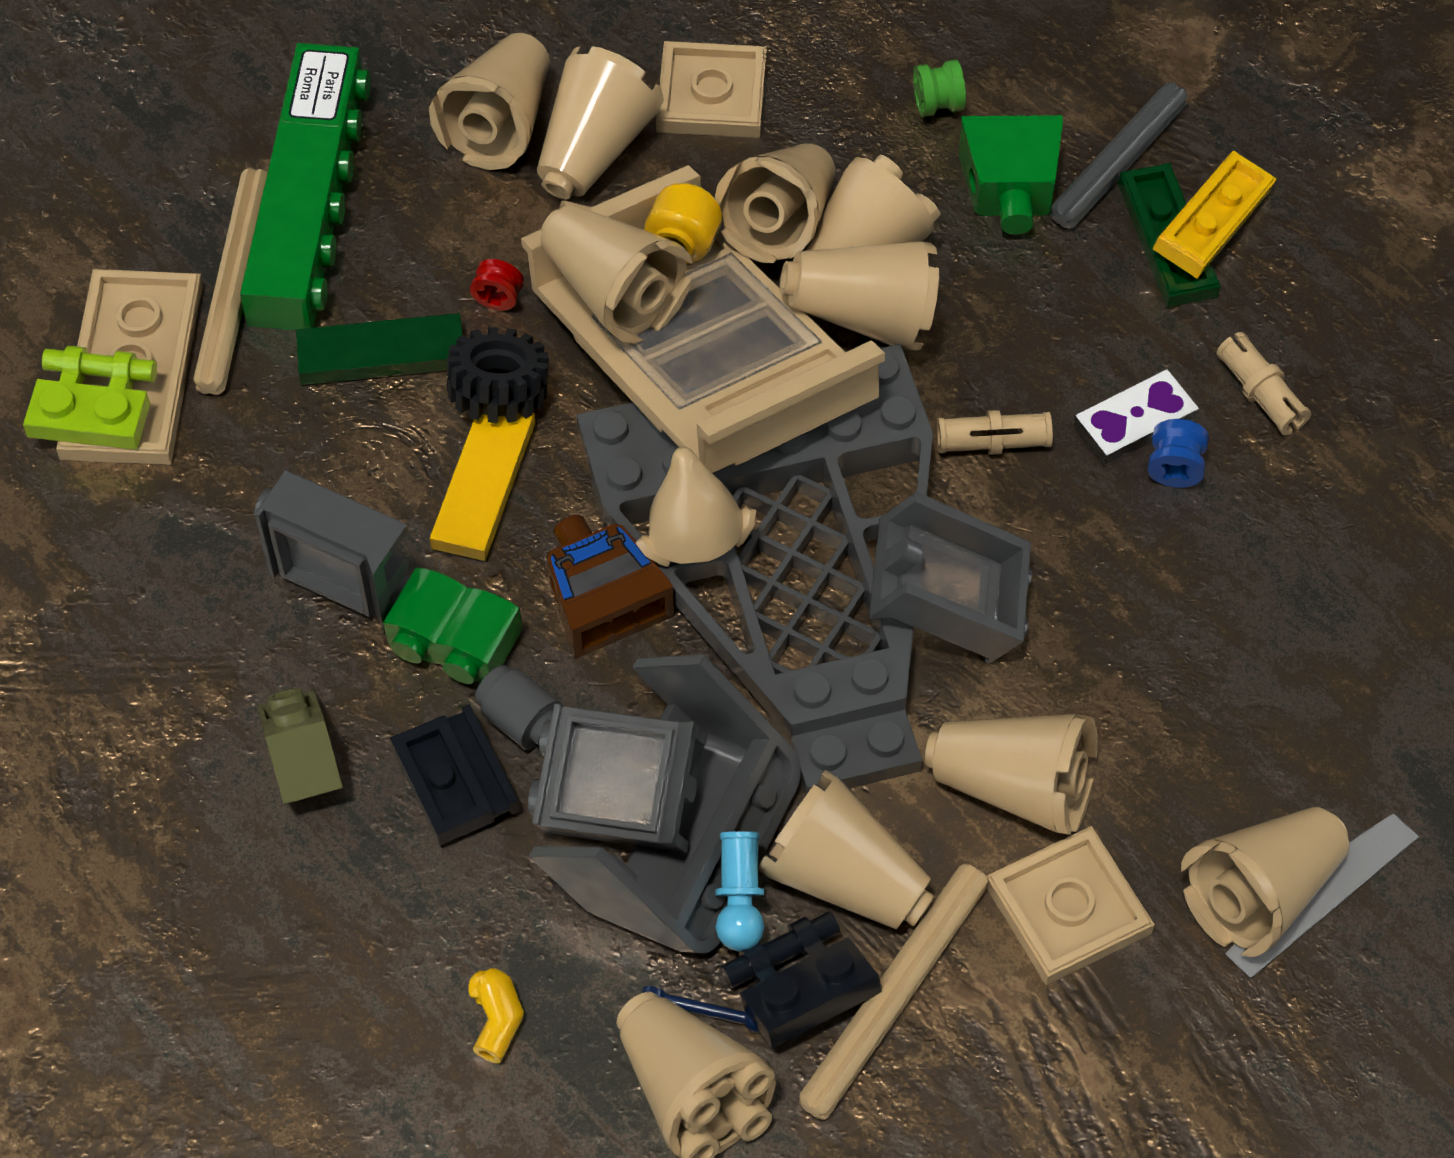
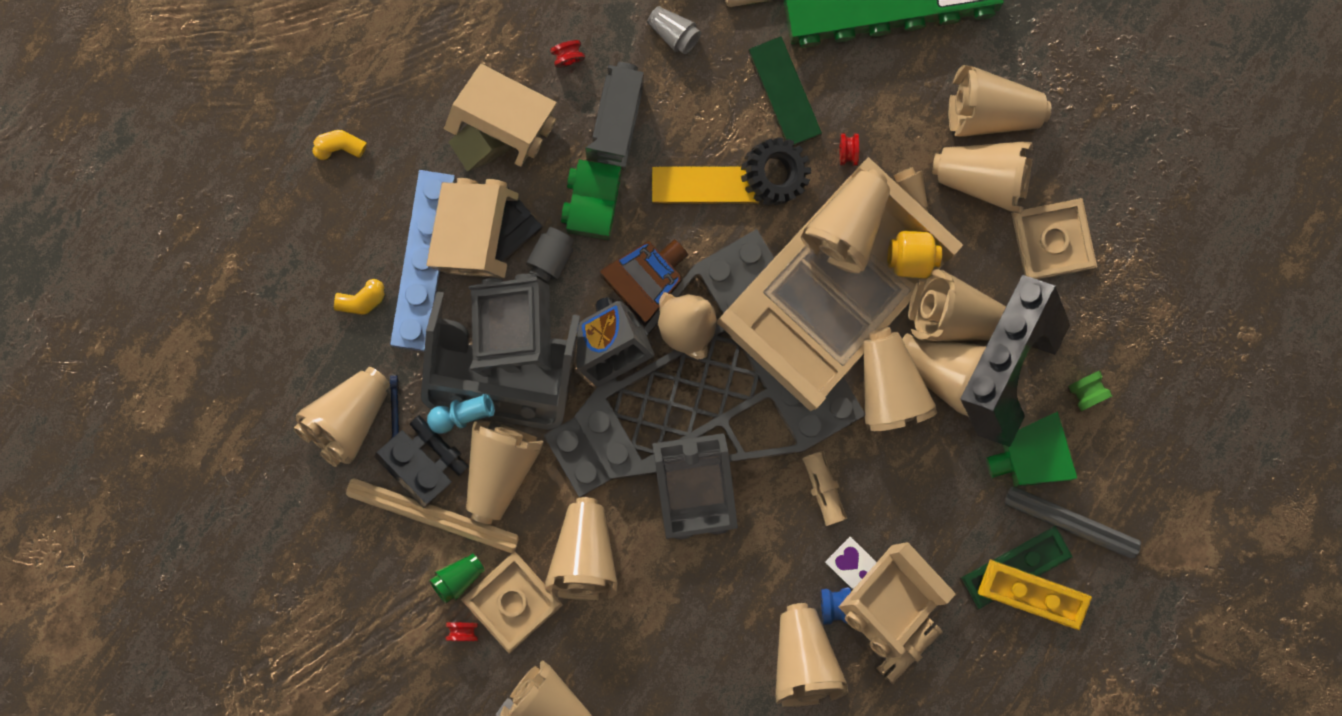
camera: 70 degrees right, 25 degrees up
none -> yellow arm [312,130,367,160]
none -> light blue plate [390,170,455,352]
none -> tan panel [426,178,519,278]
none -> green cone [429,553,485,604]
none -> tan panel [444,64,557,167]
none -> red bush [445,622,478,641]
none -> red bush [550,40,585,68]
none -> dark grey torso [576,297,654,387]
none -> light grey cone [647,6,701,54]
none -> tan cone [775,603,849,707]
none -> tan panel [838,542,956,658]
none -> black arch [960,275,1070,447]

